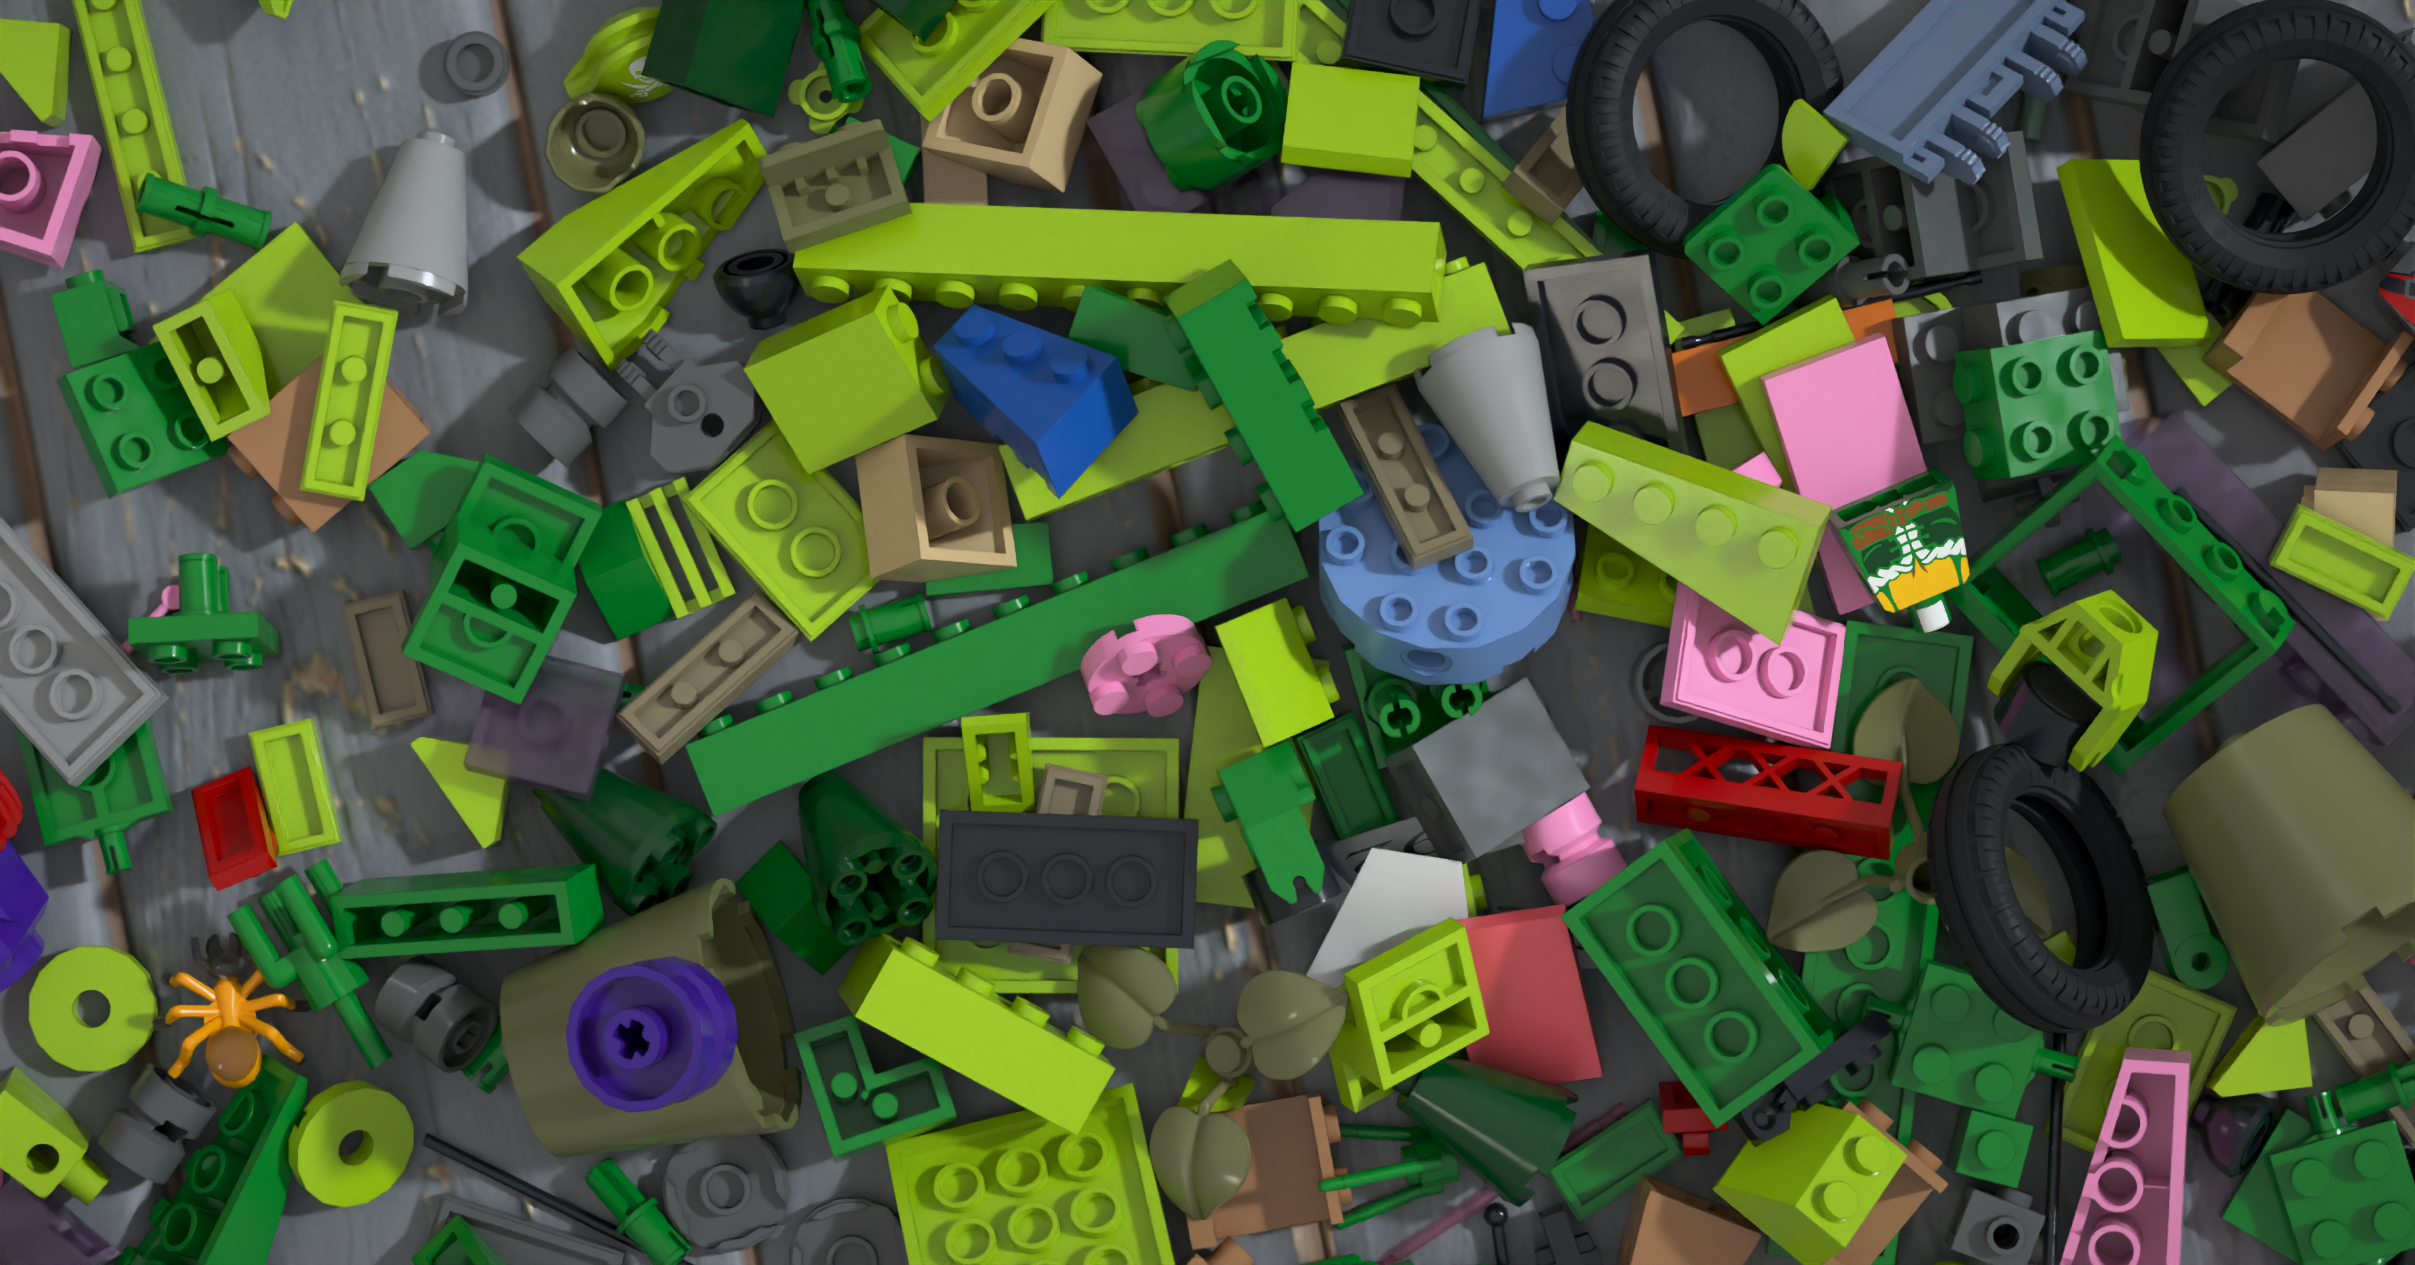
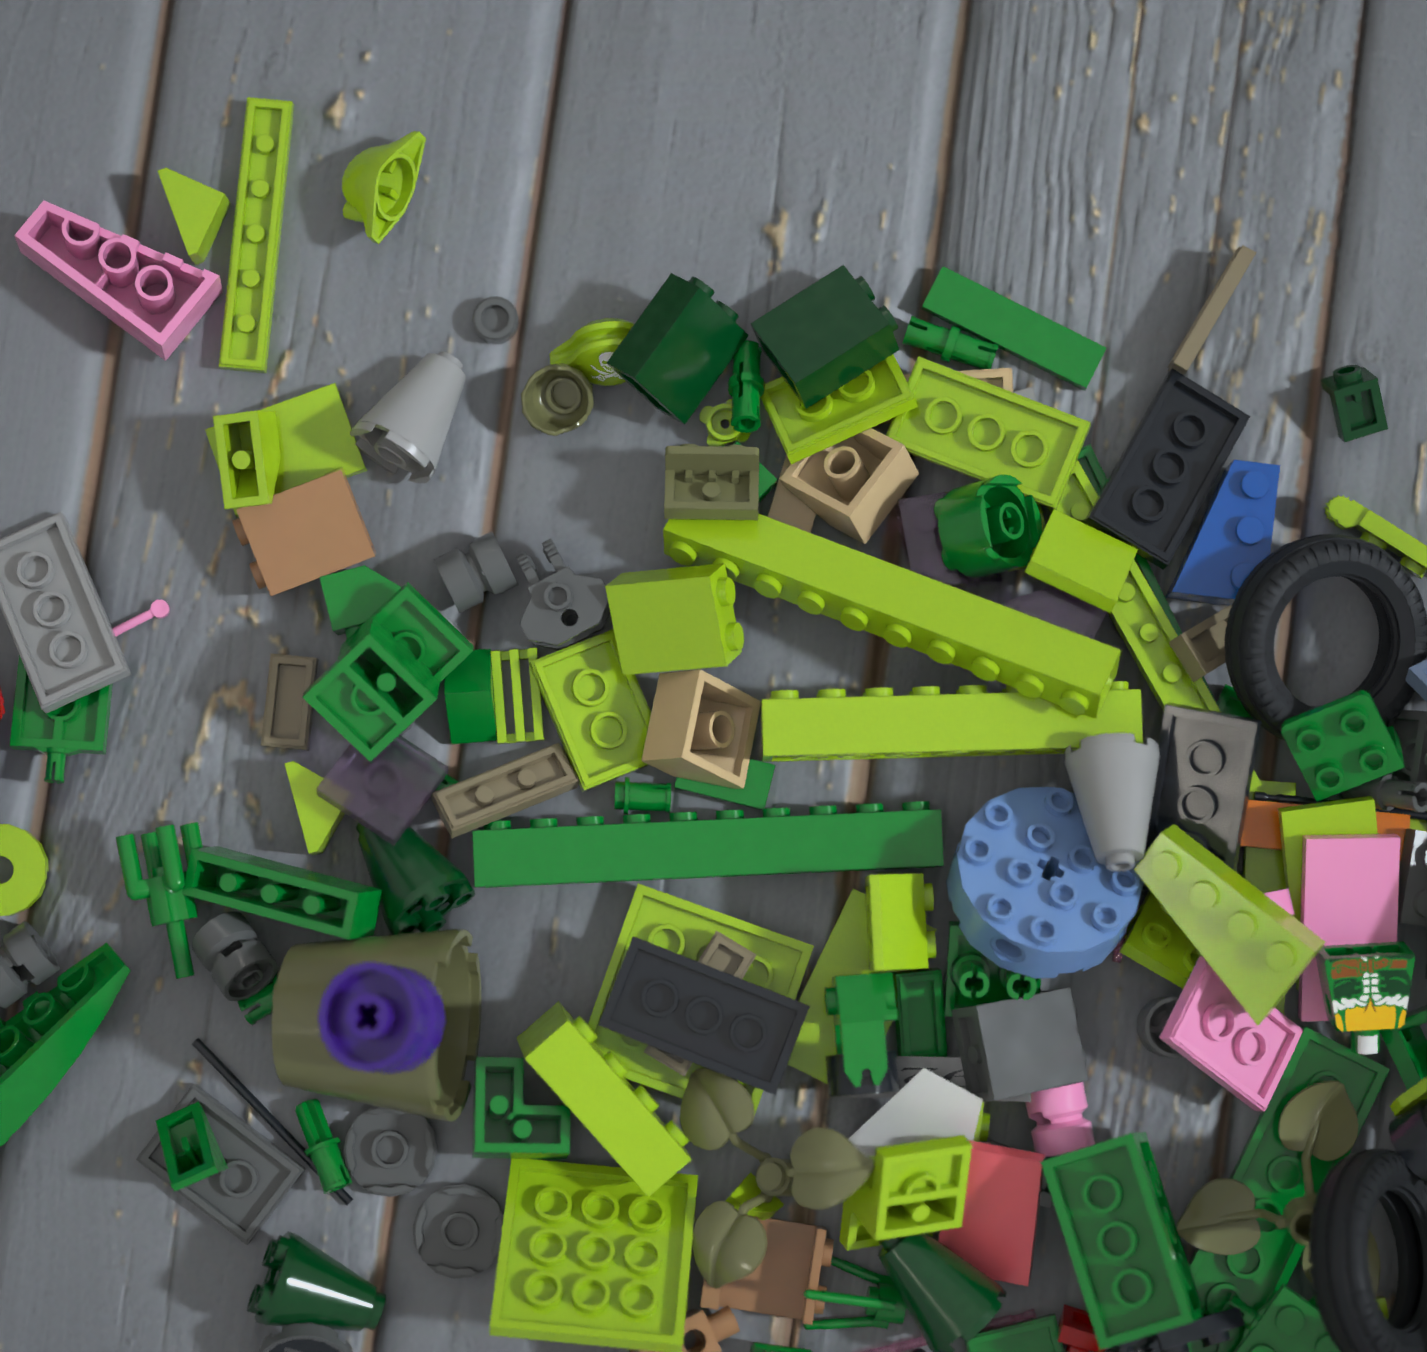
camera: 20 degrees right, 5 degrees down
green window [50,270,144,369] -> none
green plate [57,341,228,499] -> none
green plate [128,553,281,674] -> none
green pin [135,172,272,251] -> none
animal [152,932,312,1089] -> none
red tile [191,766,278,891] -> none
lime tile [248,718,343,857] -> none
lime tile [289,1080,414,1208] -> none
lime tile [299,298,398,501] -> none
lime wedge [517,118,767,372] -> none
black brick [713,249,800,330] -> none
green slope [735,840,853,976] -> none
dark green cone [798,773,938,946] -> none
blue wedge [933,304,1139,499] -> none
lime slope [961,712,1036,812] -> none
green slope [1067,284,1203,392] -> none
bright pink plate [1080,614,1212,717] -> none
green wedge [1160,259,1364,533] -> none
dark tan tile [1335,382,1474,571] -> none
red fence [1634,724,1903,861] -> none
lime tile [1782,99,1851,191] -> none

